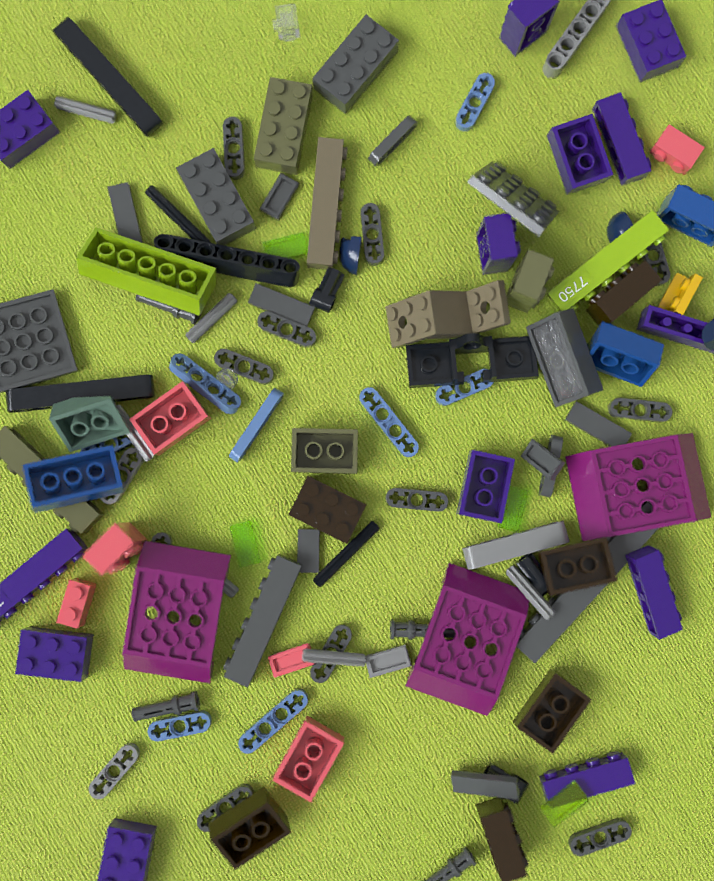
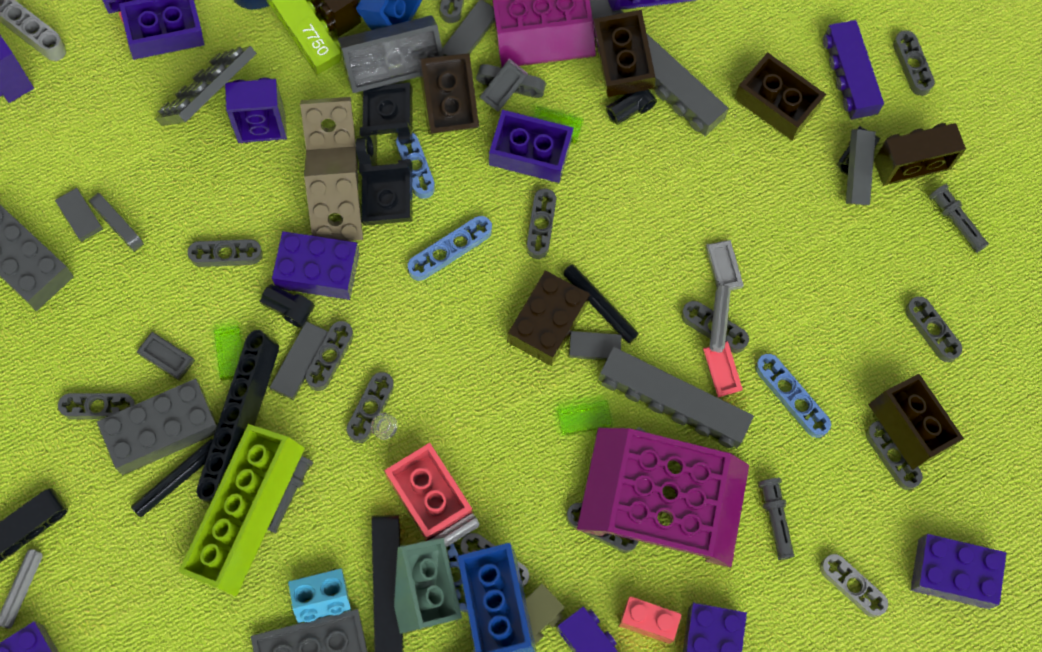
camera: 90 degrees left, 15 degrees down
coral brick [82,522,148,575] -> none
dark grey tile [108,182,143,243] -> none
medium blue beam [148,710,212,741] -> none
medium blue beam [169,353,241,414] -> none
light grey axle [185,293,237,343] -> none
medium blue beam [229,388,284,463] -> none
olive brick [254,77,313,175] -> none
coral brick [272,716,344,802] -> none
olive brick [291,428,358,474] -> none
dark tan brick [307,137,348,270] -> none
dark blue brick [339,236,362,275] -> none
dark grey pin [390,619,455,640] -> none
magenta slope [405,562,529,716] -> none
medium blue beam [455,73,495,132] -> none
light grey beam [462,521,570,570] -> none
olive brick [506,250,555,313] -> none
light grey axle [506,565,555,620] -> none
clear neon green tile [540,780,589,828] -> none
none -> dark grey tile [55,188,103,242]
none -> dark purple brick [272,231,360,300]
none -> medium azure brick [288,568,351,623]
none -> dark brown brick [418,53,479,135]
none -> dark grey beam [905,297,962,362]

